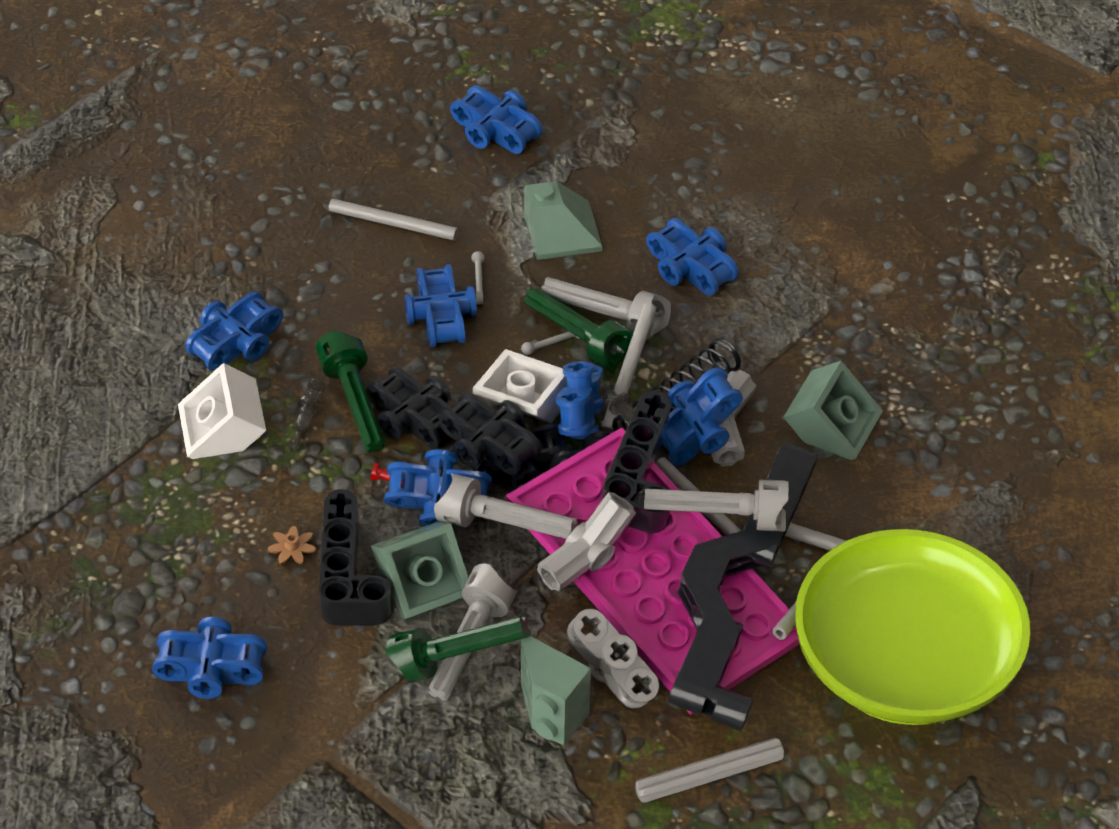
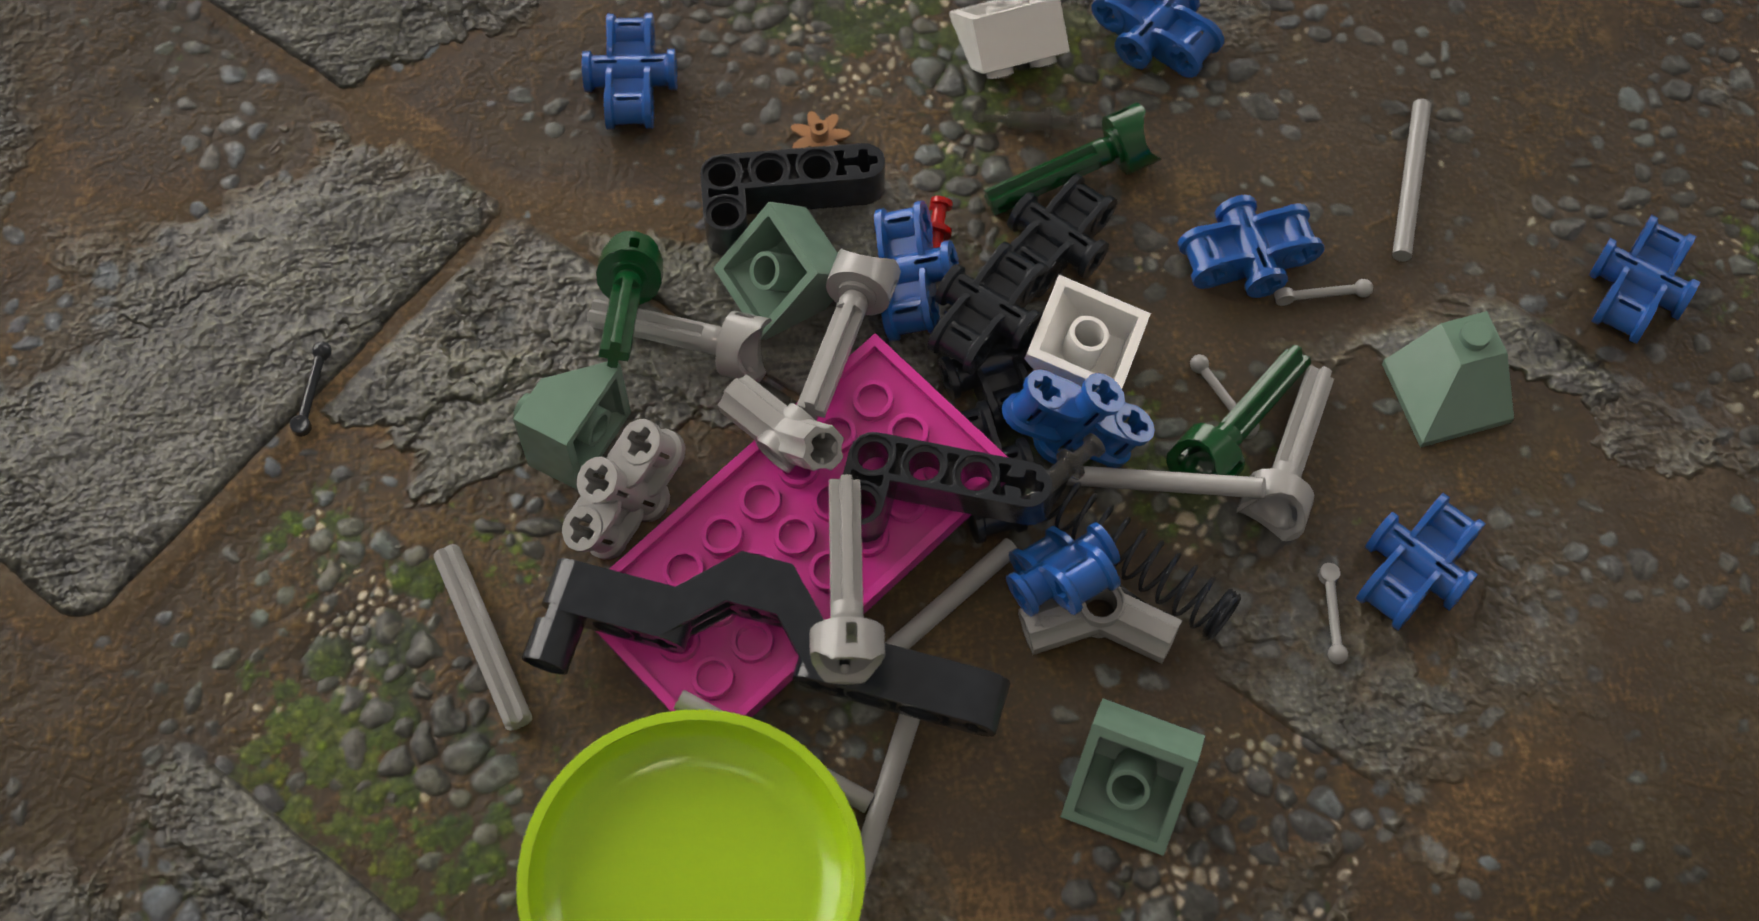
camera: 85 degrees right, 15 degrees up
none -> light grey hinge [1318,563,1348,664]

